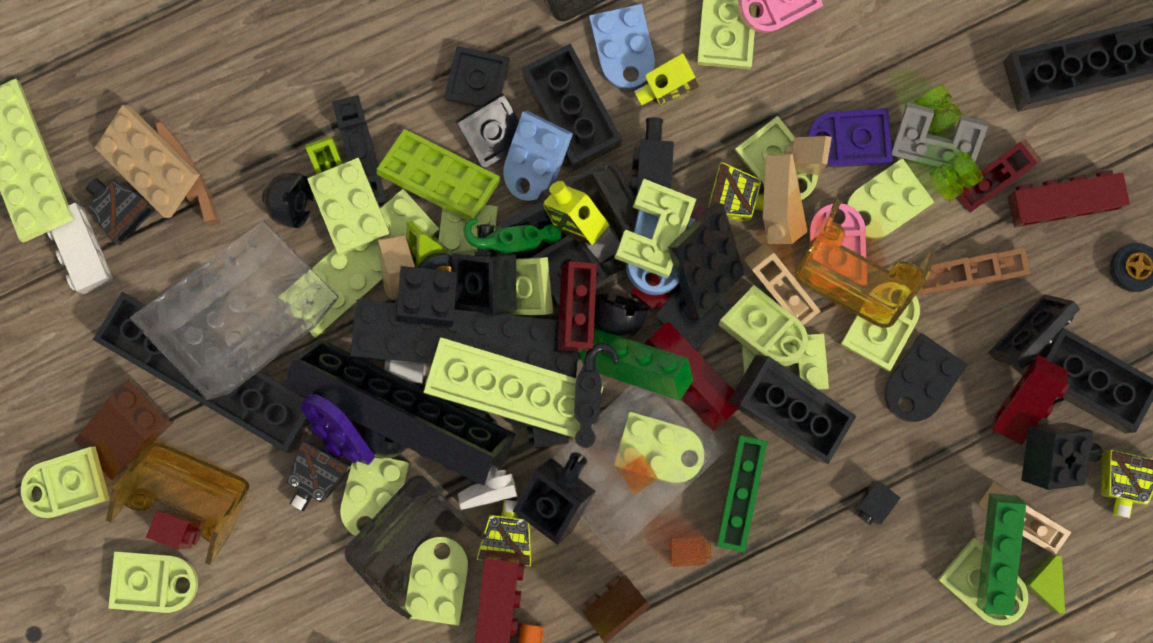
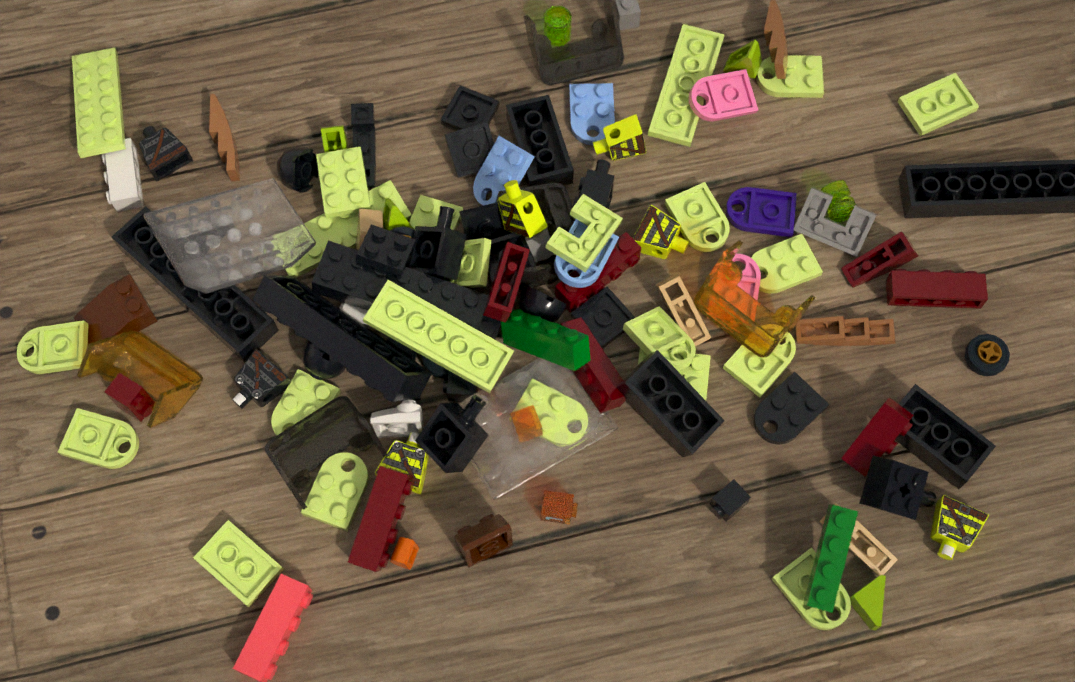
camera: 15 degrees right, 15 degrees down
tan plate [95,105,200,218] -> none
dark purple plate [301,394,375,465] -> none
lime plate [377,129,500,221] -> none
green piece [463,218,561,253] -> none
black piece [574,343,618,448] -> none
black plate [668,203,744,320] -> none
green brick [714,435,768,553] -> none
tan slope [763,154,808,244] -> none
tan slope [784,136,832,175] -> none
clear neon green wheel [930,151,983,202] -> none
black plate [988,294,1080,369] -> none

